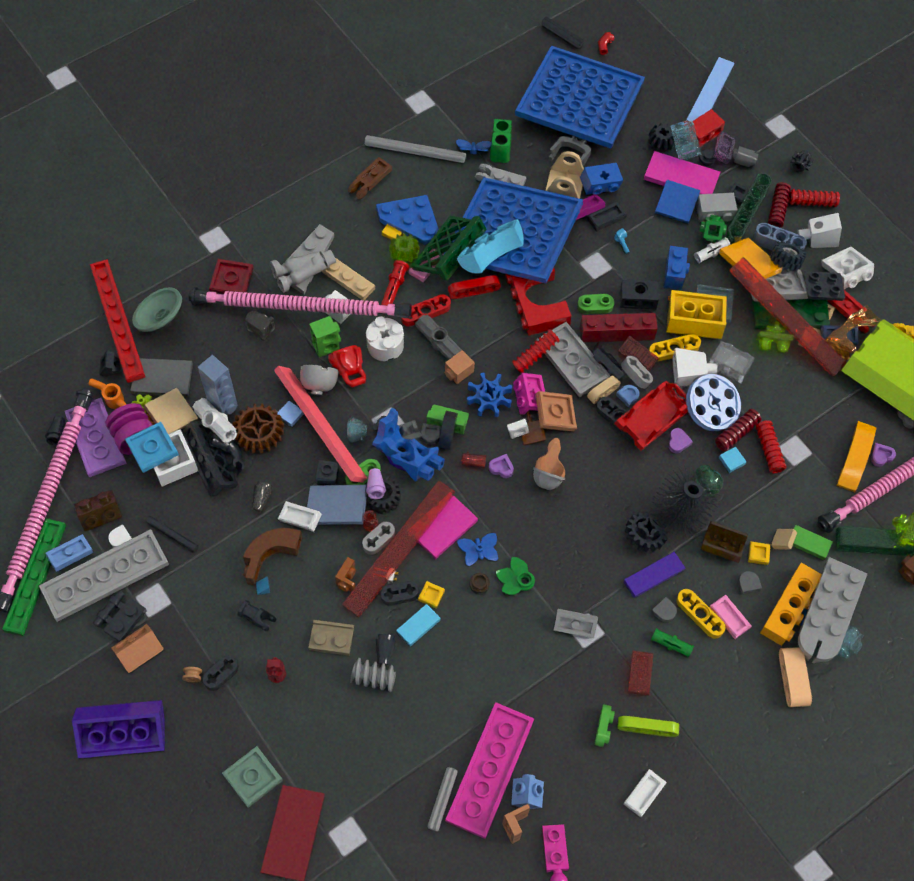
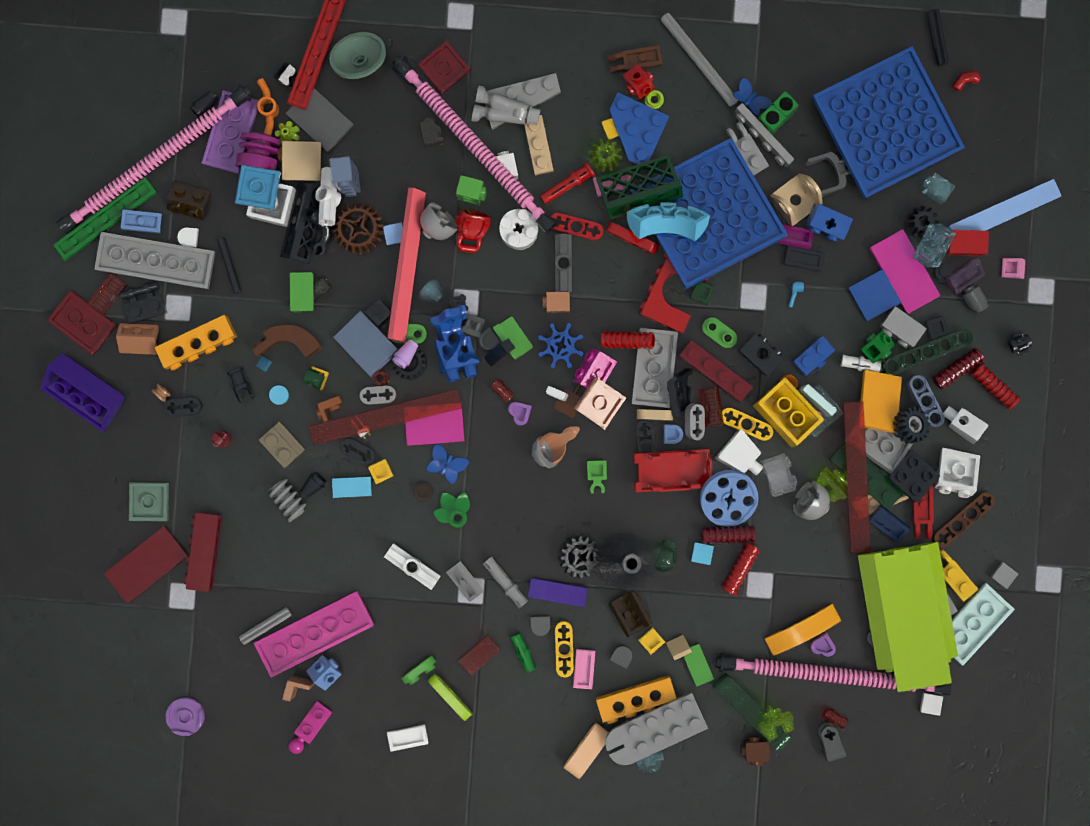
camera: 45 degrees right, 25 degrees up
white tile [278,501,322,532] -> none
medium lavender tile [669,428,693,453] -> none
clear orange animal [825,305,881,360] -> none
none -> dark red tile [47,290,117,355]
none -> clear red tile [88,273,127,315]
none -> light orange brick [154,315,237,371]
none -> dark red brick [183,512,222,592]
none -> medium azure tile [269,385,289,405]
none -> bright green panel [290,272,314,313]
none -> dark green leg [303,366,329,390]
none -> white piece [384,543,441,590]
none -> light grey pin [483,556,528,608]
none -> bright green plate [587,461,607,494]
none -> red brick [622,64,655,99]
none -> lime plate [645,90,664,109]
none -> dark green tile [690,282,715,305]
none -> light grey plate [735,103,794,167]
none -> light grey cylinder [793,481,830,520]
none -> light aqua tile [798,385,836,416]
none -> clear light blue brick [922,173,956,205]
none -> reddish brown beam [932,492,995,547]
none -> bright pink slope [1001,258,1025,279]

